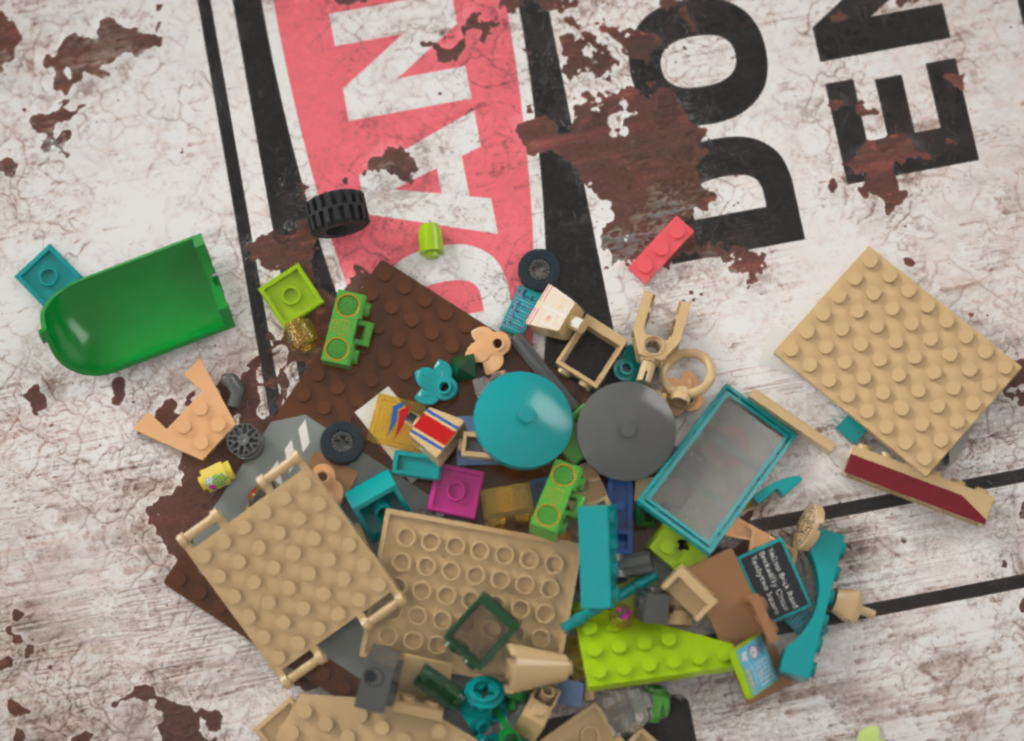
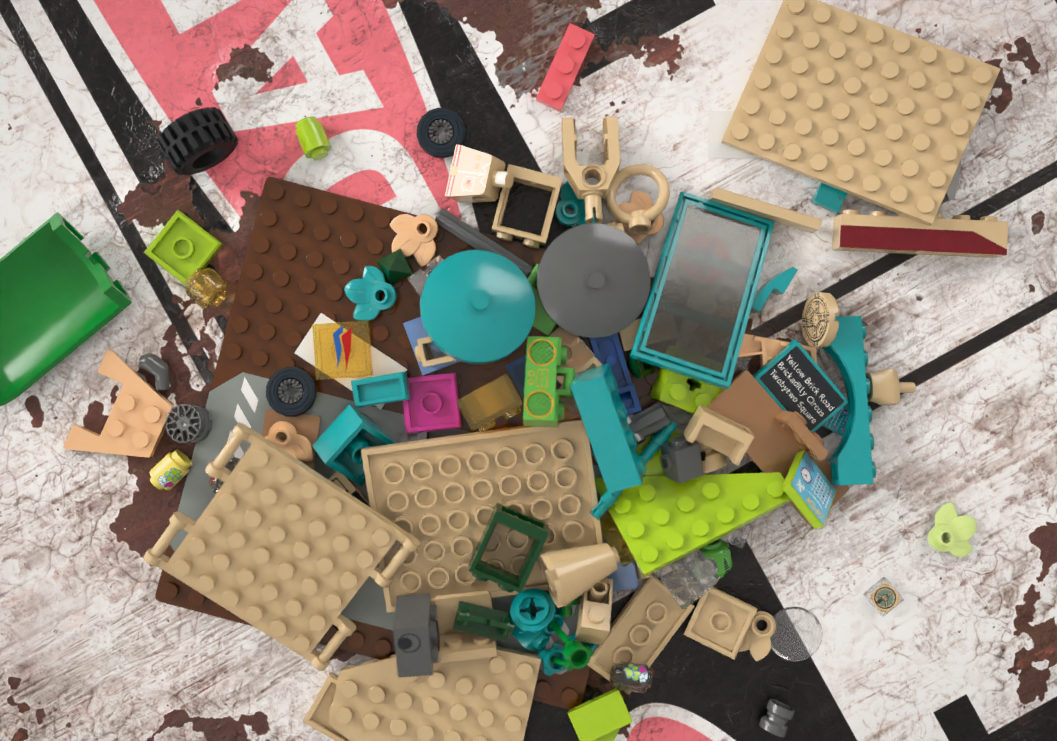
camera: 20 degrees left, 10 degrees up
bright green piece [321,289,374,370] -> none
torso [404,407,468,468] -> none
teal tile [500,285,542,336] -> none
clear yellow tile [609,603,635,628] -> none

